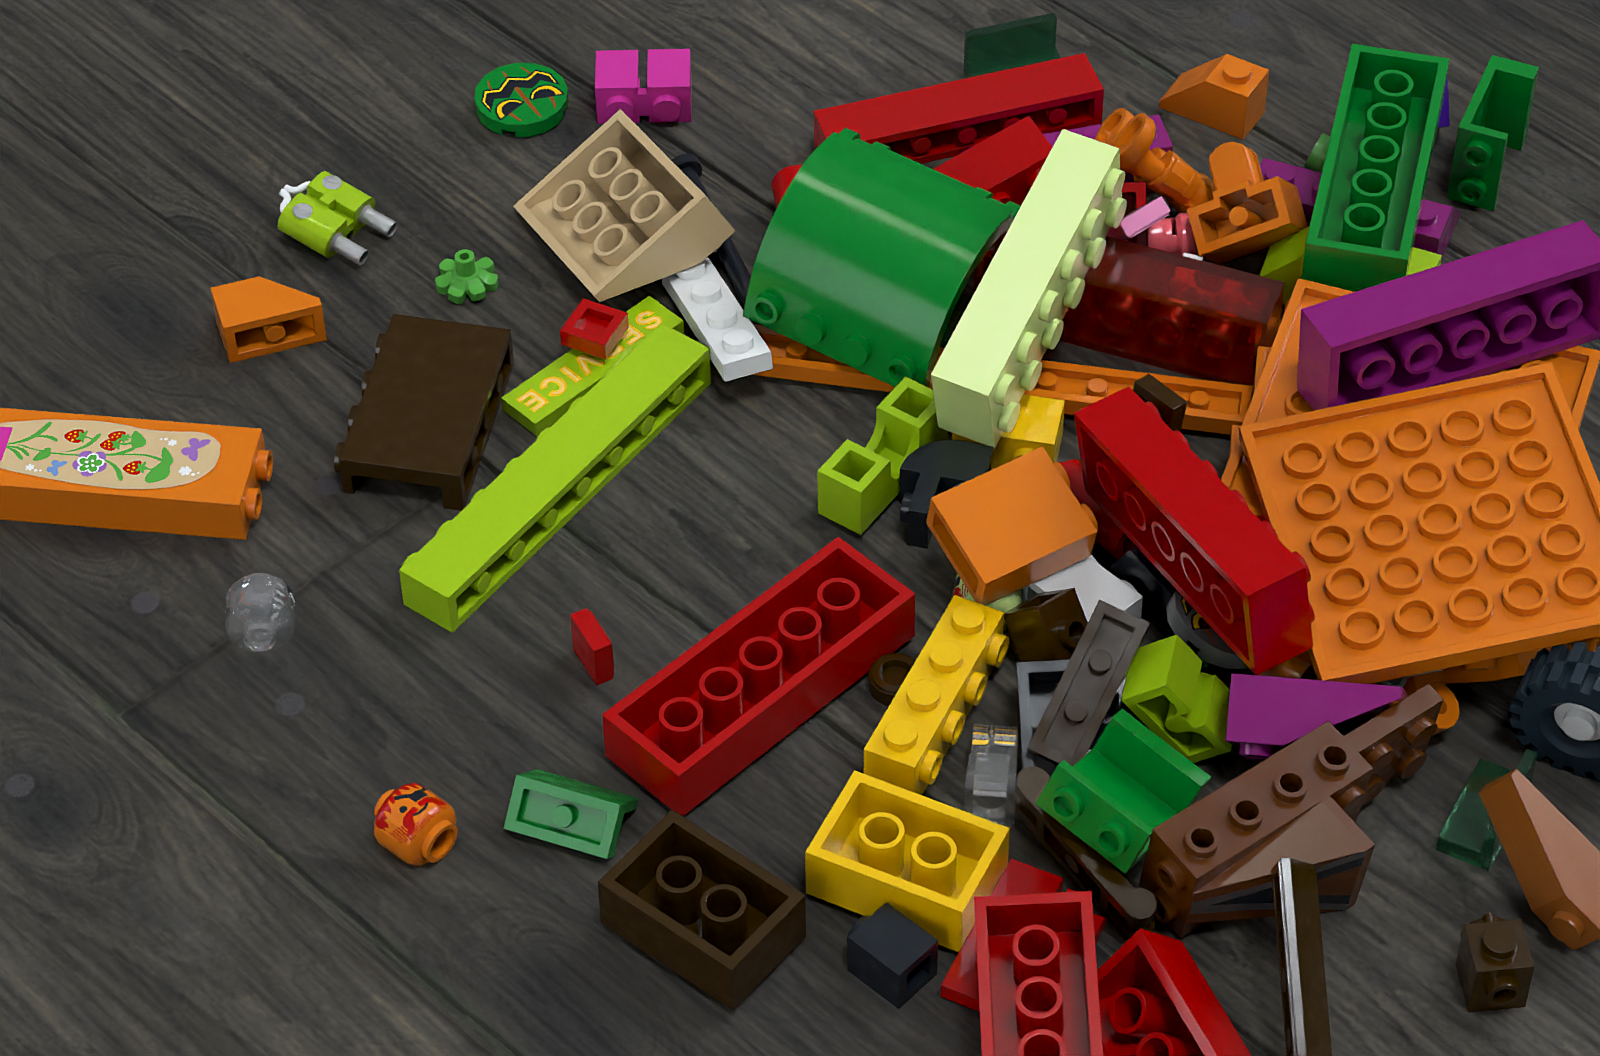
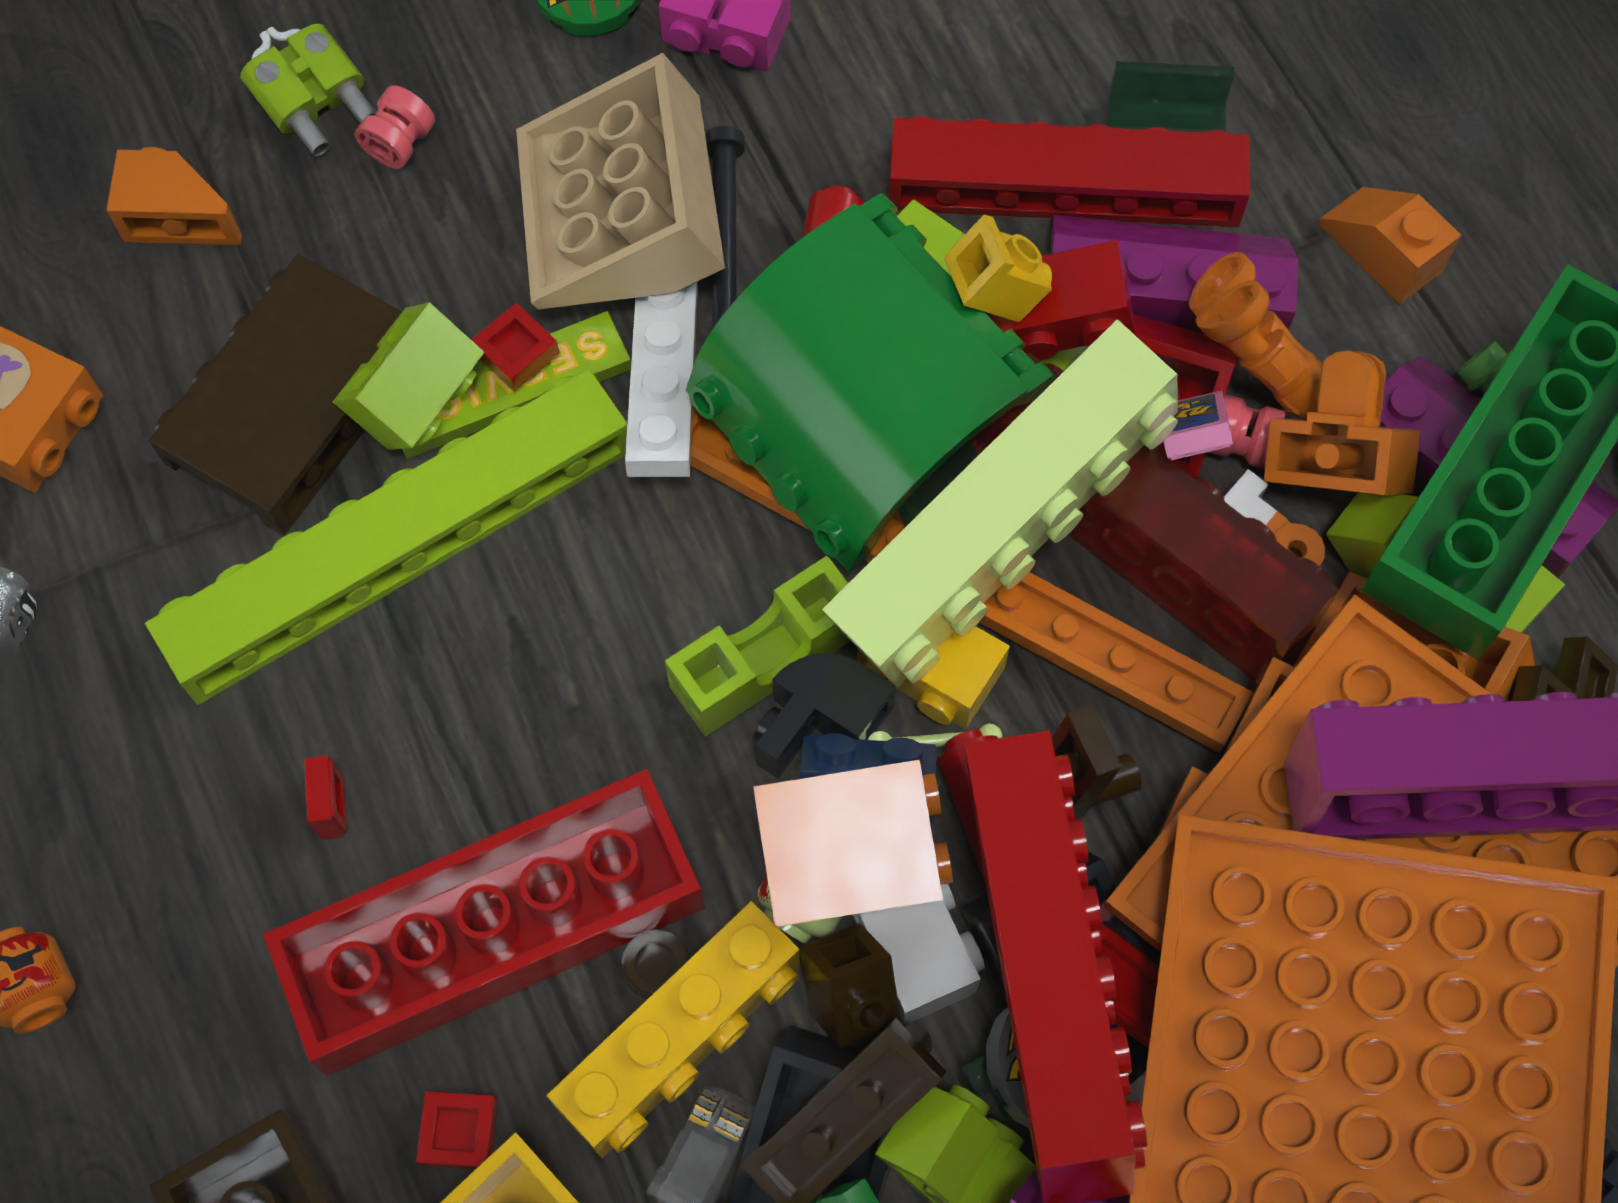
camera: 20 degrees right, 20 degrees up
bright green plant [435,249,499,304] -> none
green panel [503,769,639,859] -> none
none -> lime brick [333,302,484,450]
none -> coral wheel [354,85,436,169]
none -> red plate [416,1091,498,1170]
none -> yellow brick [944,214,1052,322]

